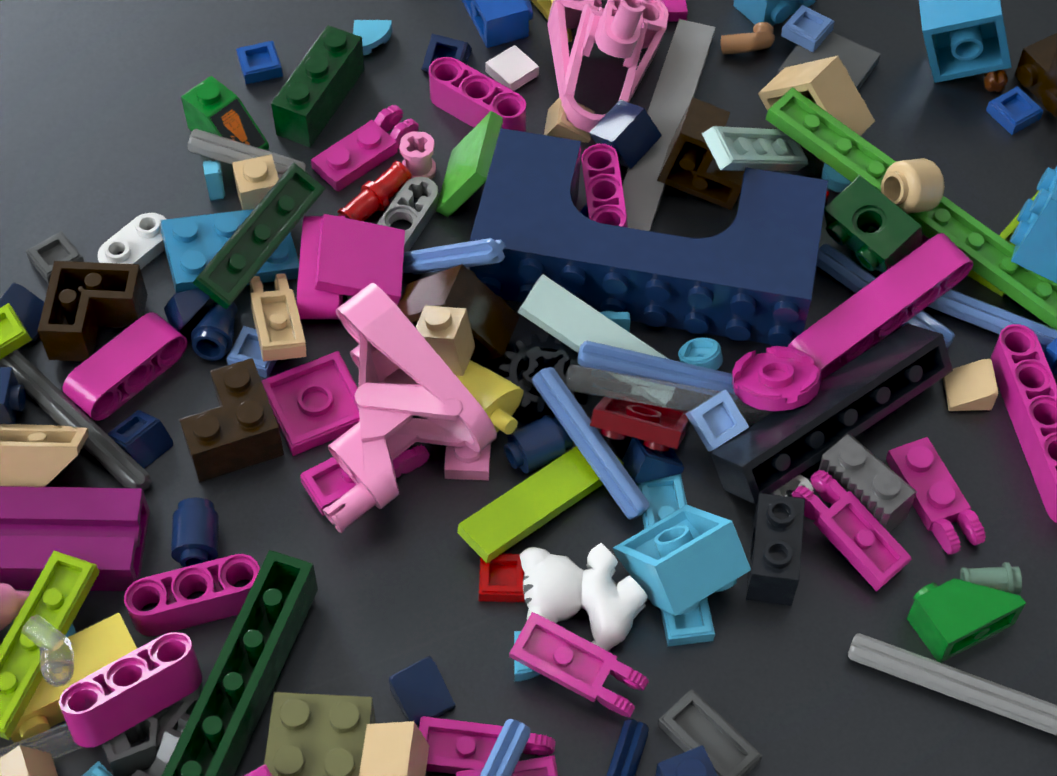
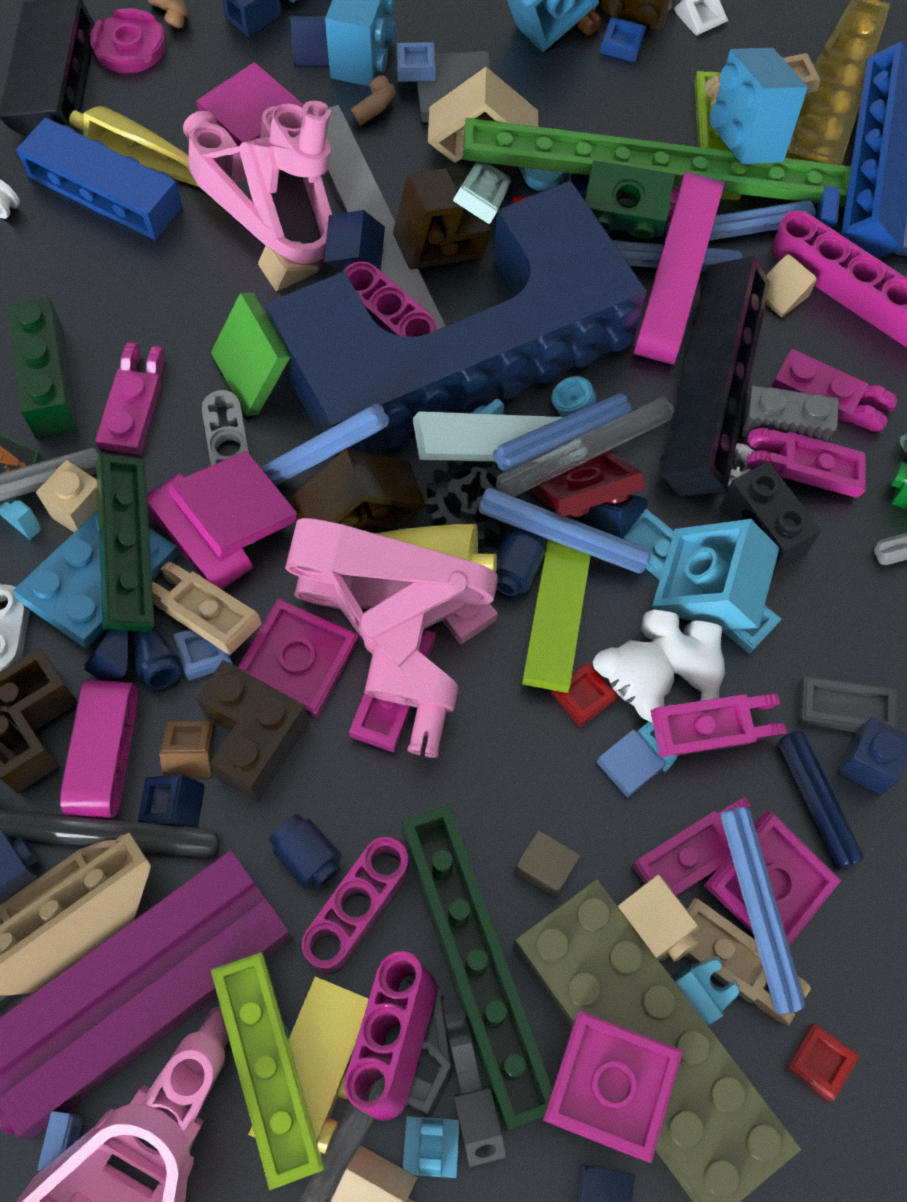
camera: 40 degrees left, 10 degrees up
clear arm [22,614,74,687] -> none
red pin [337,161,412,222] -> none
medium azure tile [353,20,392,56] -> none
dark blue slope [389,656,455,727] -> none
bright pink bush [400,131,436,179] -> none
tan brick [415,305,475,376] -> none
dark blue slope [421,34,472,73] -> none
dark pink beam [429,57,526,132] -> none
white tile [485,45,539,91] -> none
light blue plate [686,390,749,452] -> none
dark pink tile [732,346,821,412] -> none
tan head [881,158,945,214] -> none
none -> medium nougat slope [159,721,214,779]
none -> dark tan slope [514,830,581,898]
none -> medium blue tile [596,729,665,798]

